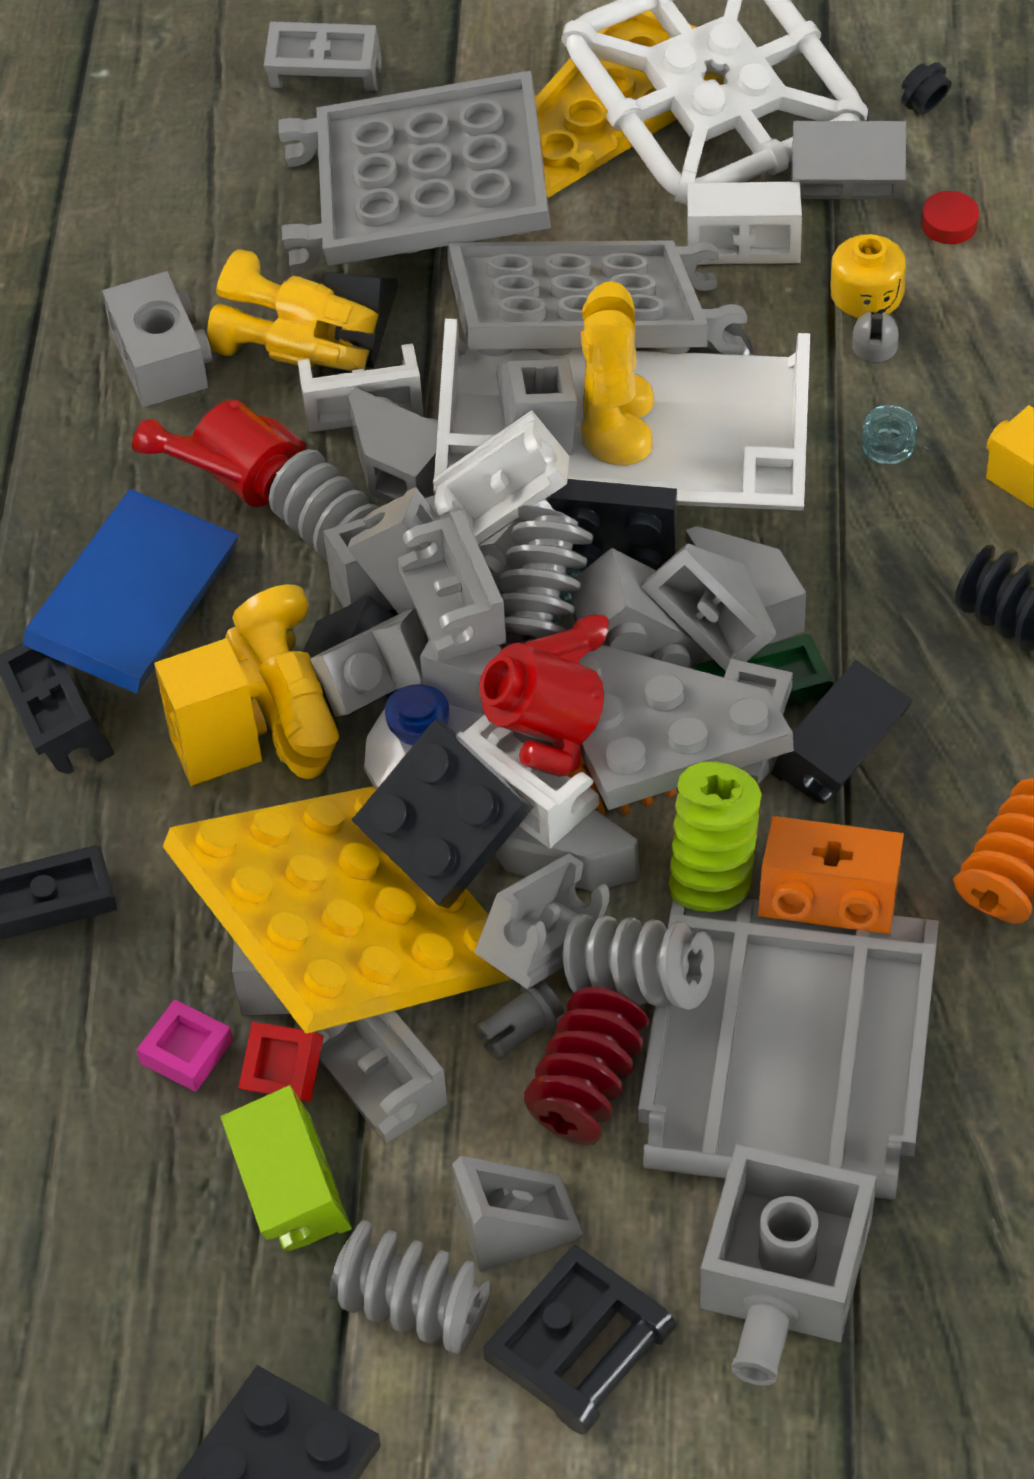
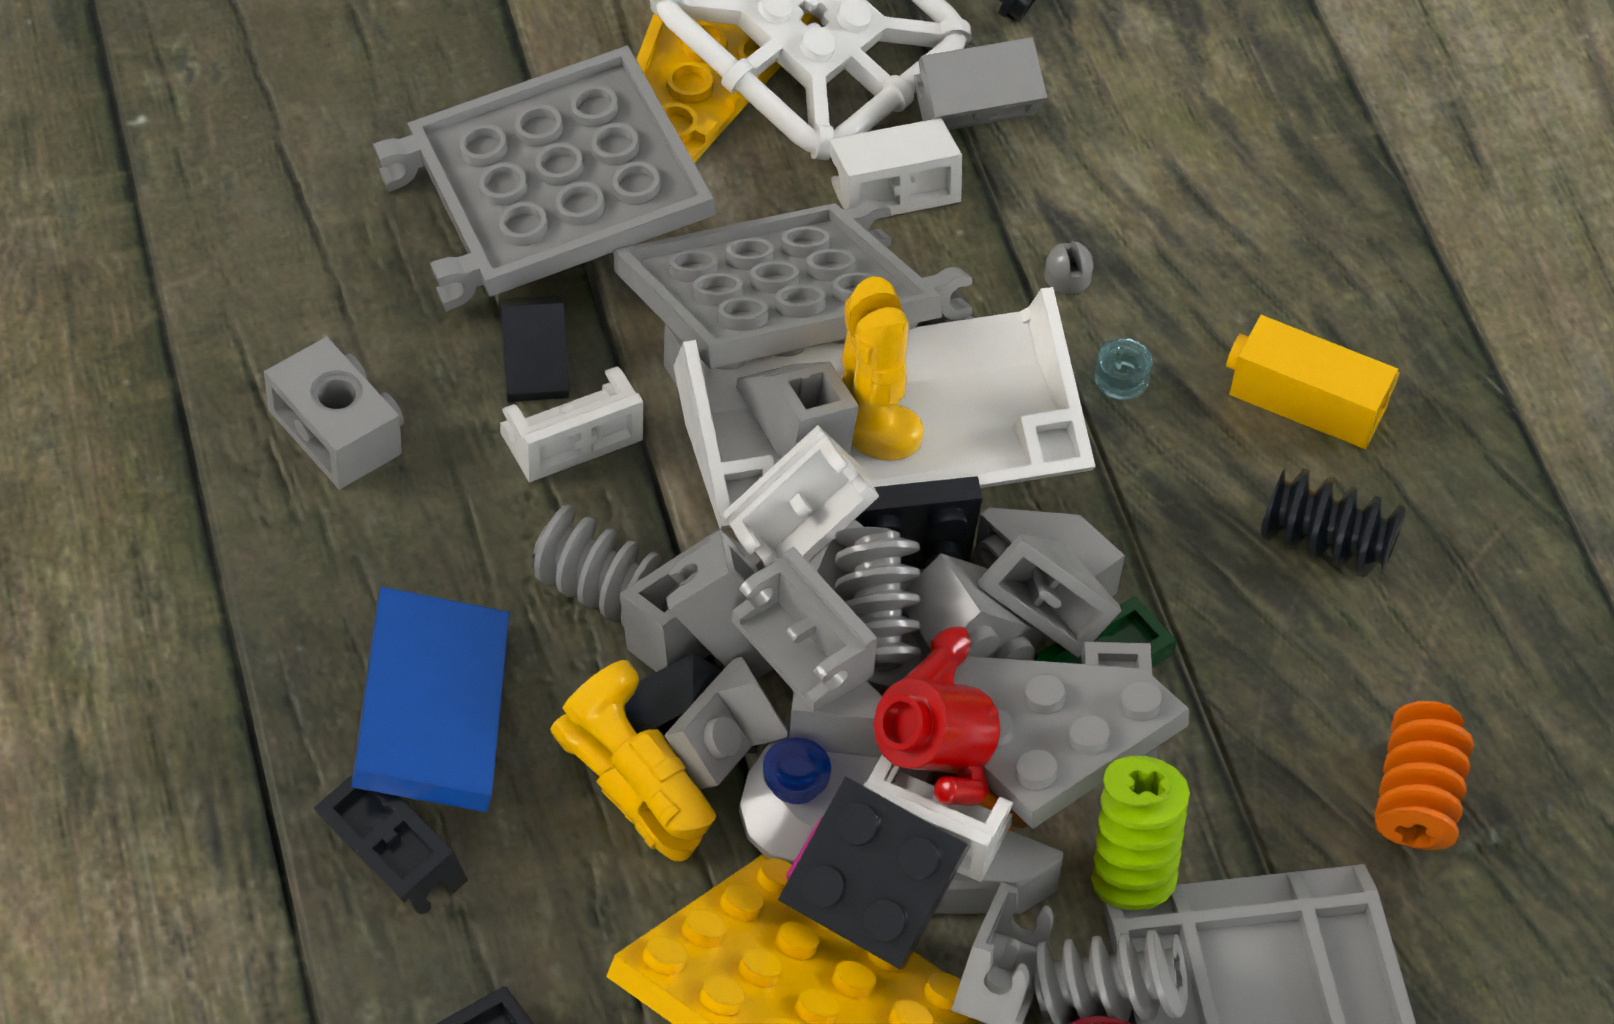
camera: 25 degrees left, 0 degrees up
red piece [132,400,307,507] -> none
yellow brick [154,638,267,786] -> none
yellow piece [207,249,379,371] -> none
light grey hinge [264,21,382,92] -> none
light grey slope [348,387,438,503] -> none
orange brick [758,816,904,935] -> none
black hinge [771,660,913,804] -> none
yellow head [830,234,906,319] -> none
red tile [921,191,979,244] -> none

